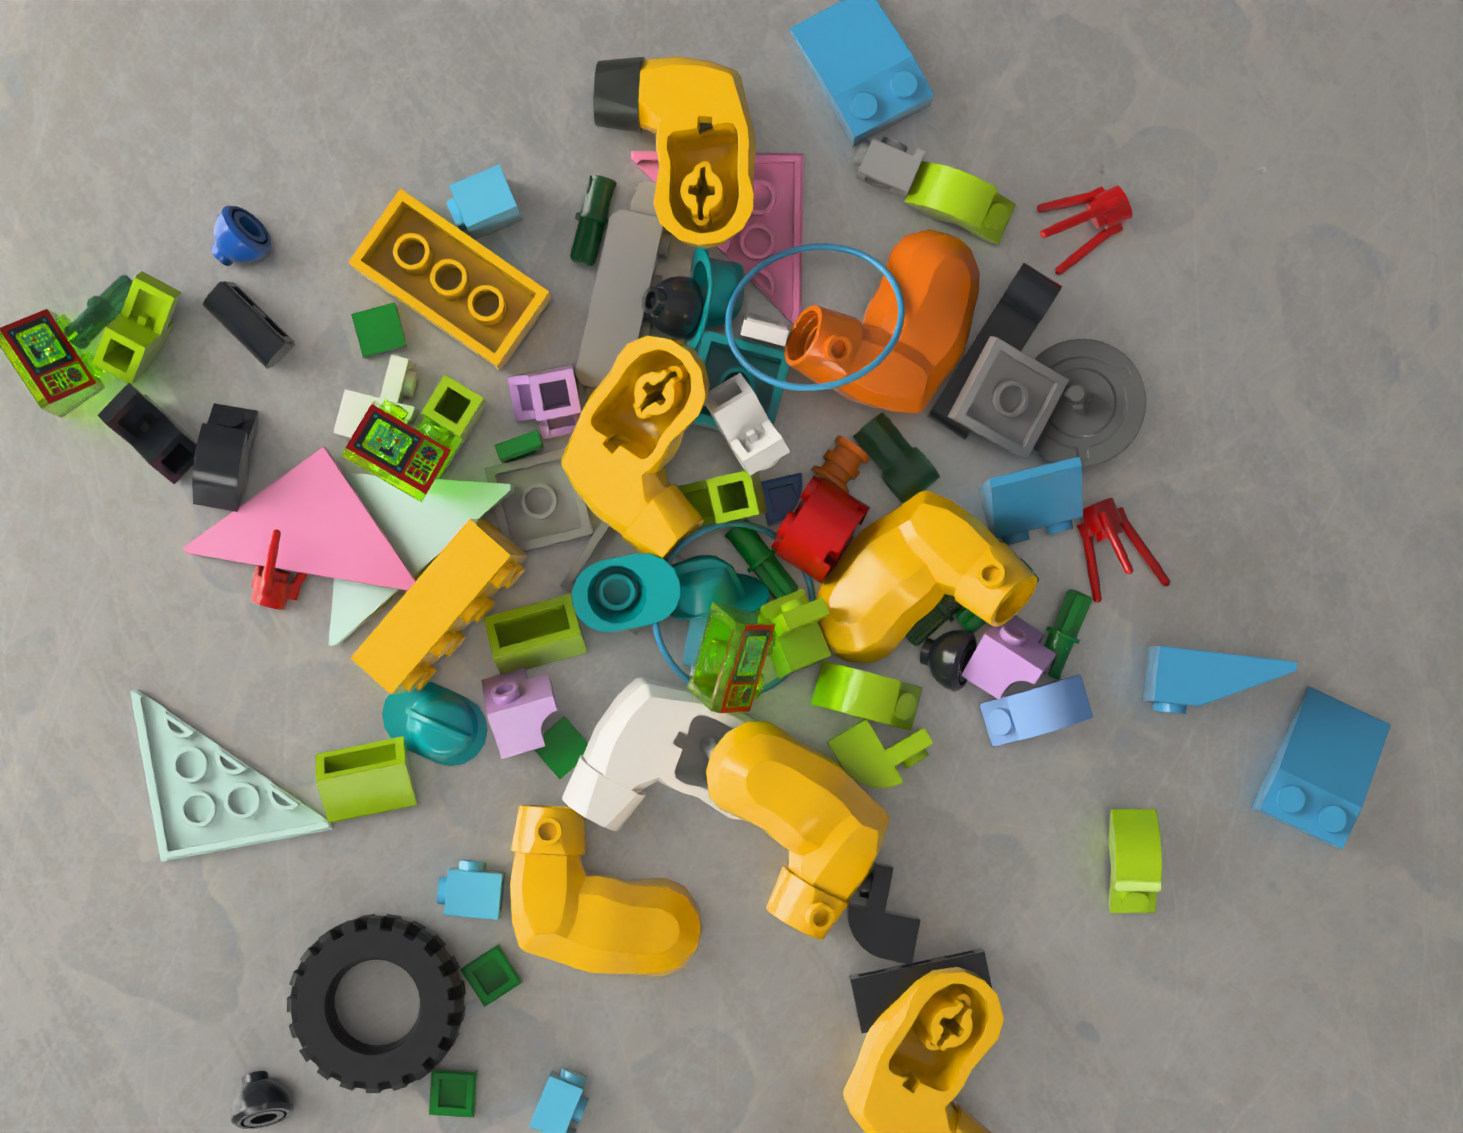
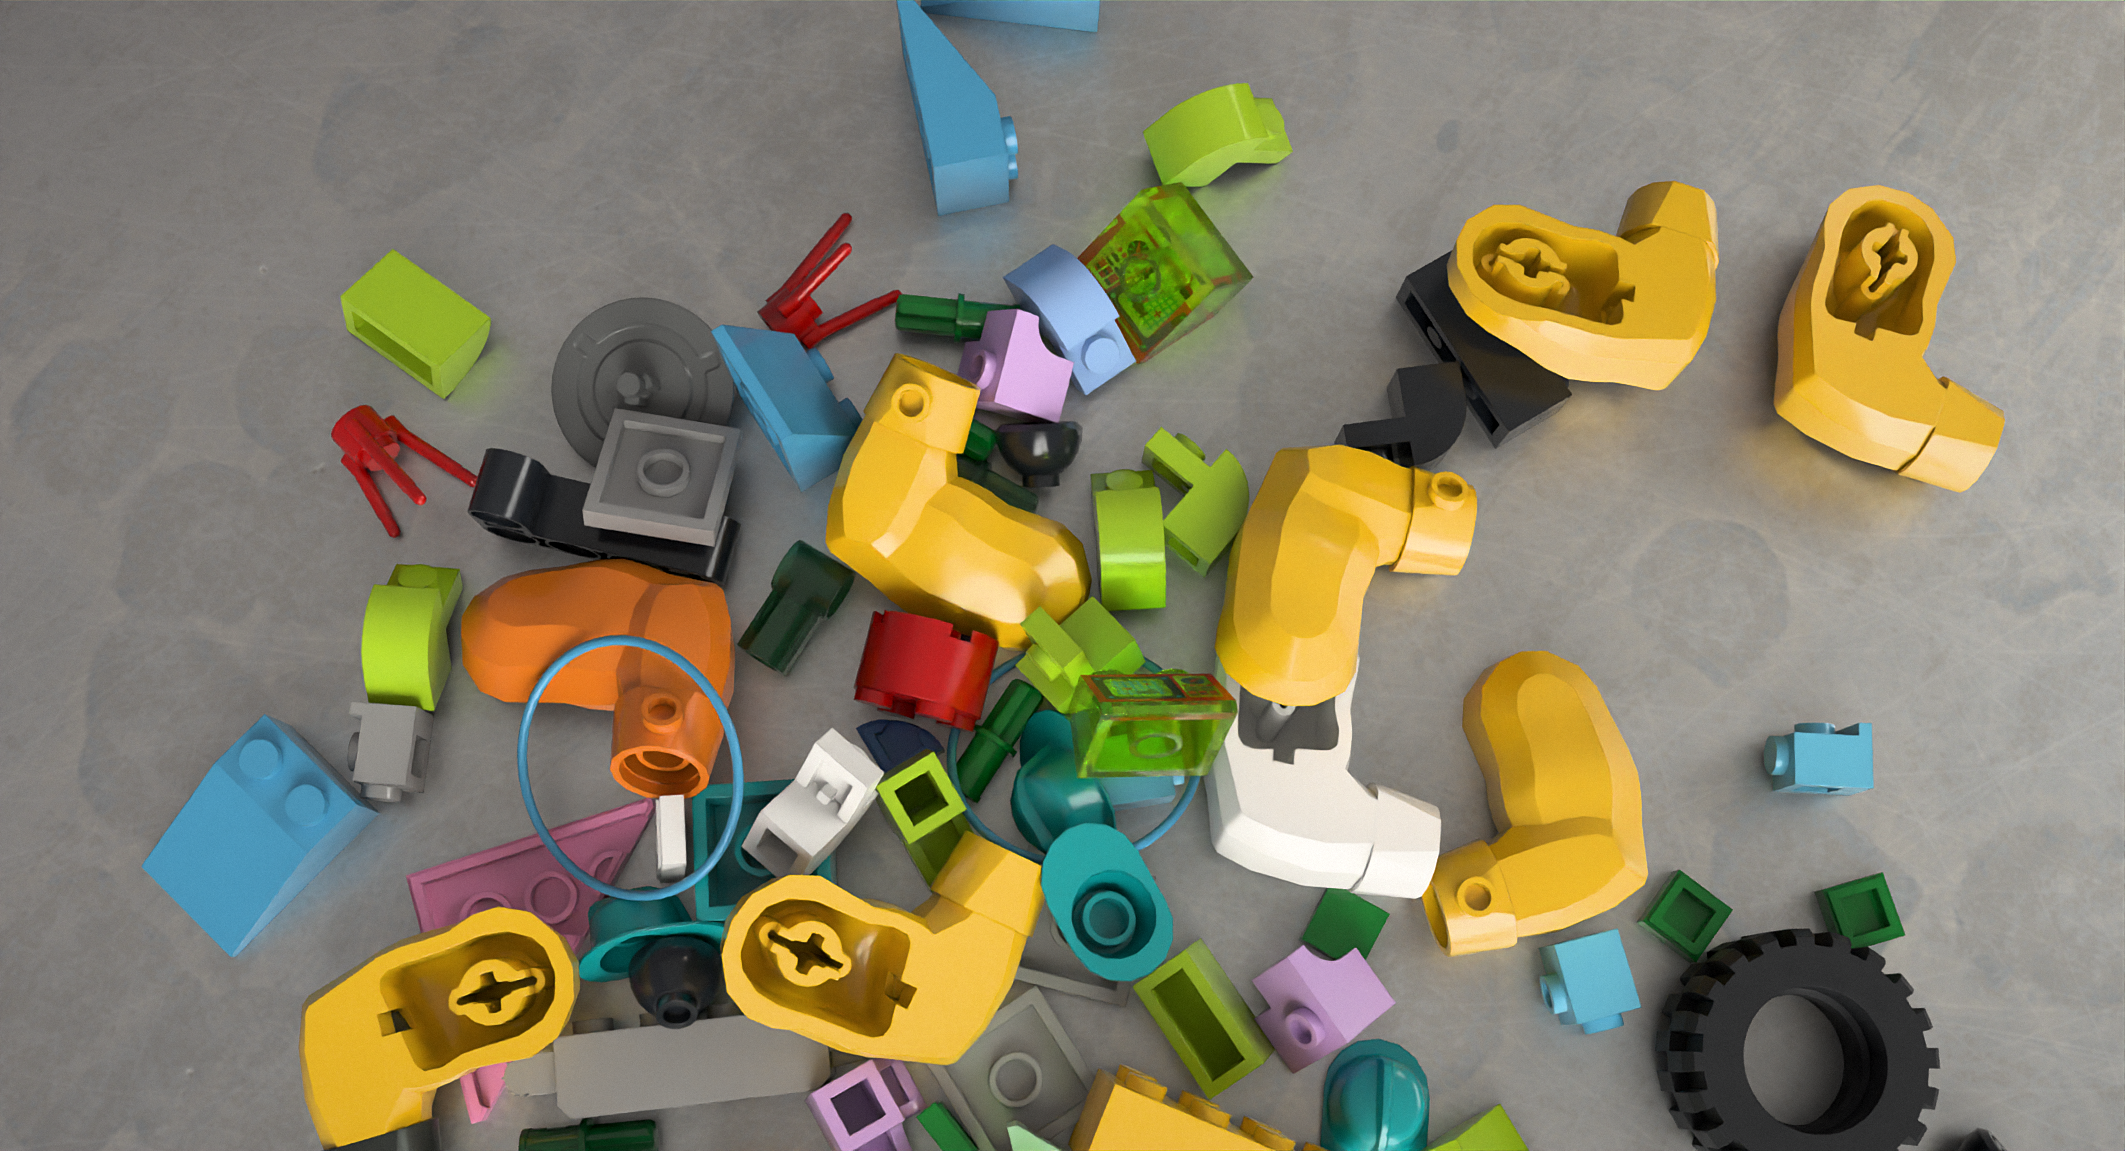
camera: 115 degrees left, 10 degrees down
orange bush [811,435,870,493] -> none
none -> lime brick [340,249,491,399]
none -> clear neon green slope [1077,182,1254,365]

